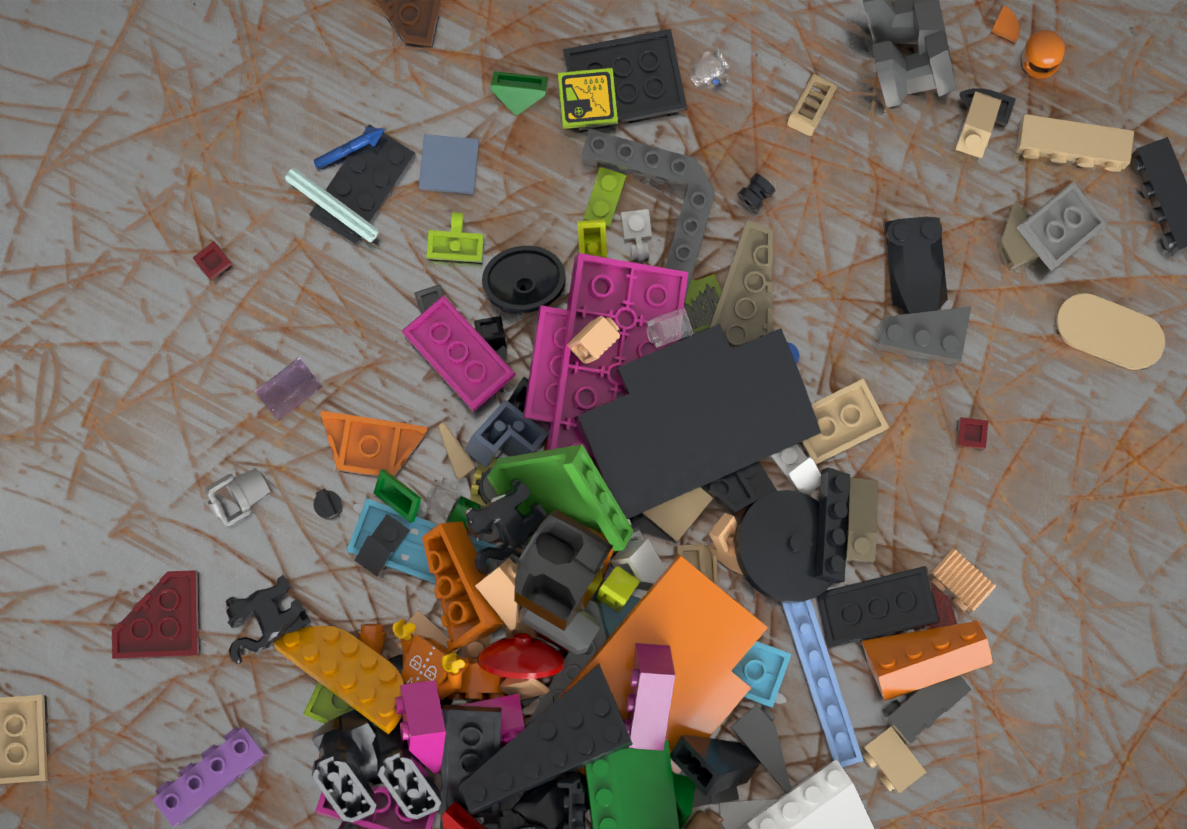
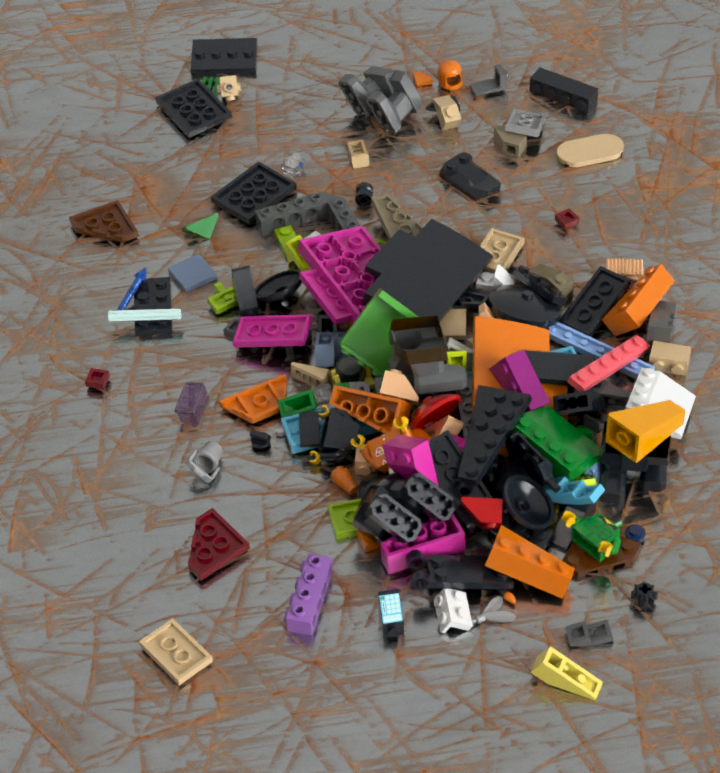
camera: 35 degrees left, 35 degrees down
black animal [225,575,312,664] -> none
light orange plate [274,625,404,734] -> none
black animal [465,478,546,575] -> none
tile [558,68,618,129] -> none
light nougat brick [567,316,620,364] -> none
clear brick [646,307,694,348] -> none
dark grey wedge [875,306,971,366] -> none
tan brick [1016,114,1134,172] -> none
none -> black slope [231,265,259,320]
none -> black torso [309,405,368,465]
none -> dark grey bracket [470,64,508,96]
none -> black tile [525,350,602,388]
none -> coral plate [567,335,651,392]

